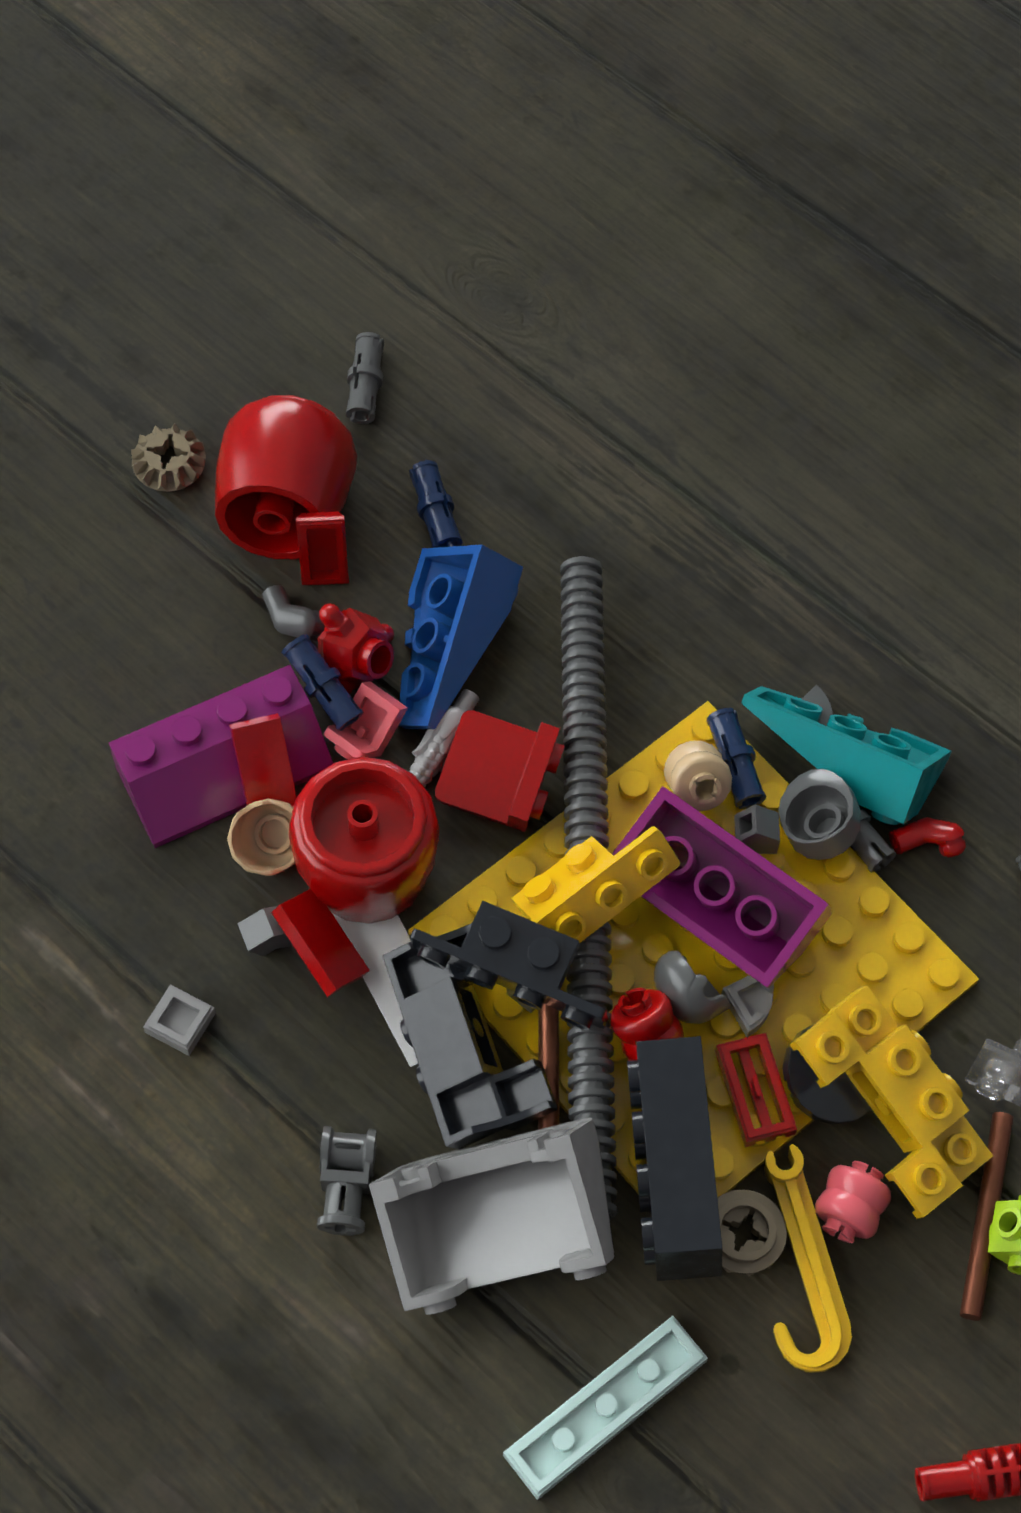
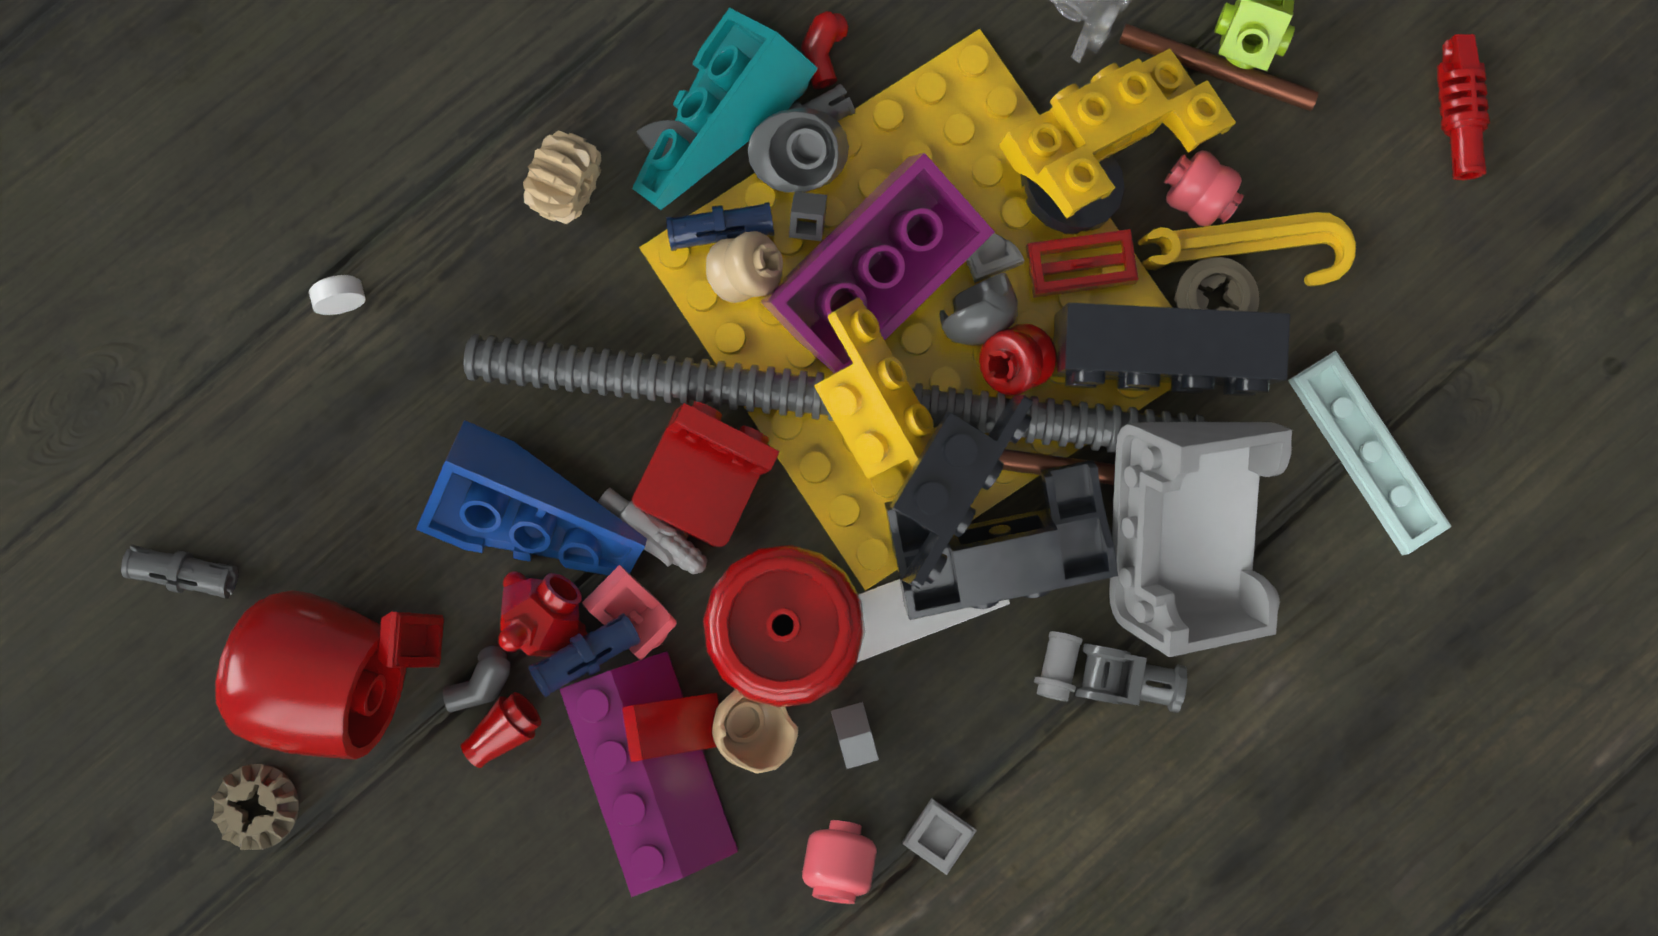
camera: 80 degrees left, 20 degrees up
red tile [271,889,370,997] -> none
dark blue pin [409,460,462,548] -> none
none -> white tile [309,275,366,315]
none -> red cone [461,692,542,768]
none -> tan gear [523,130,601,224]
none -> coral head [802,820,877,904]
none -> light grey pin [1034,631,1083,701]

